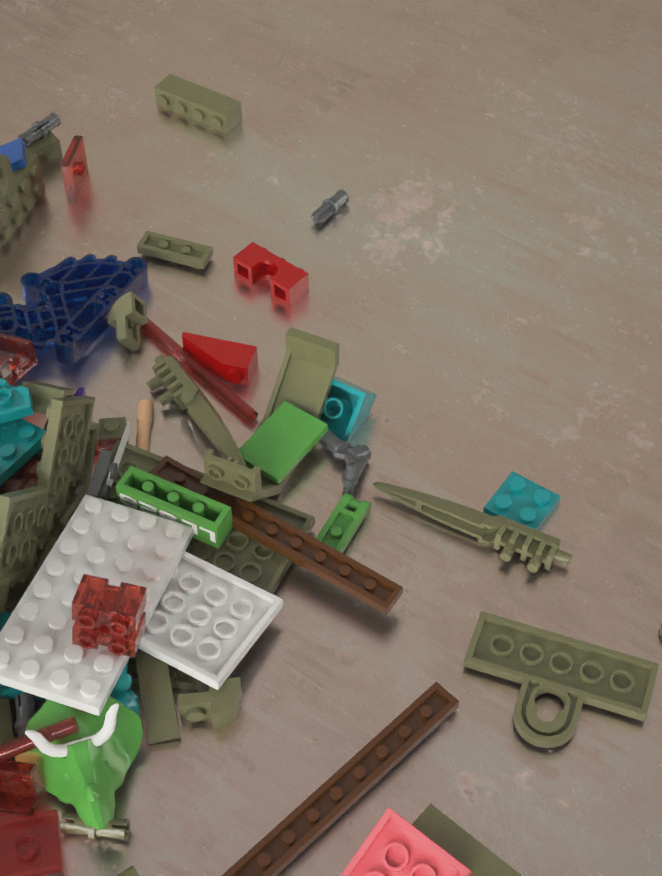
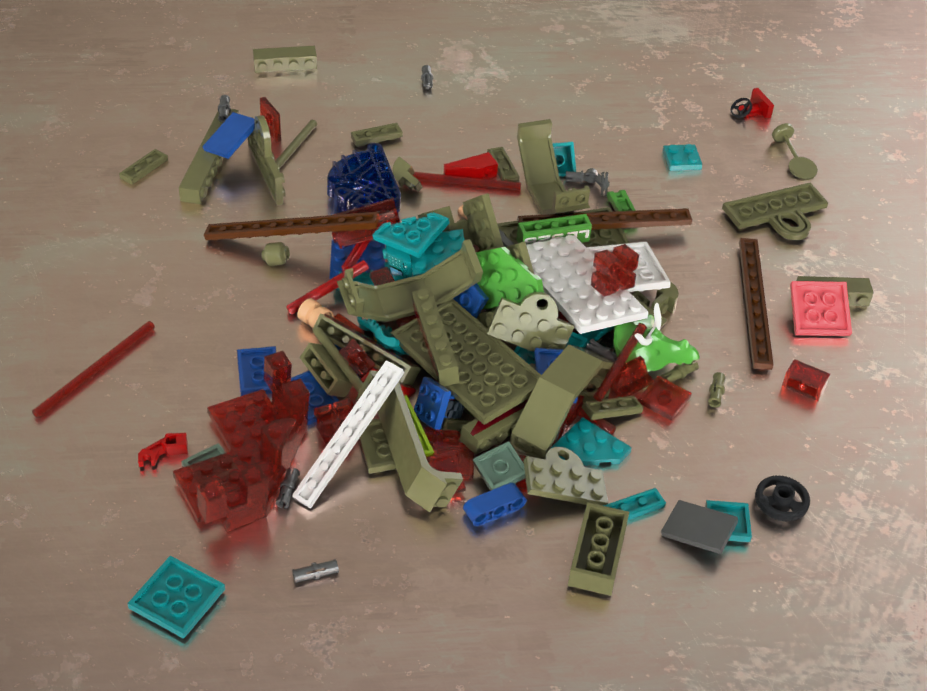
camera: 45 degrees left, 5 degrees down
olive piece [146,355,247,467] -> none
red arch [233,242,309,307] -> none
bright green tile [239,401,328,485] -> none
olive piece [372,482,572,573] -> none
none -> olive piece [275,120,317,169]
none -> olive tile [487,147,520,184]

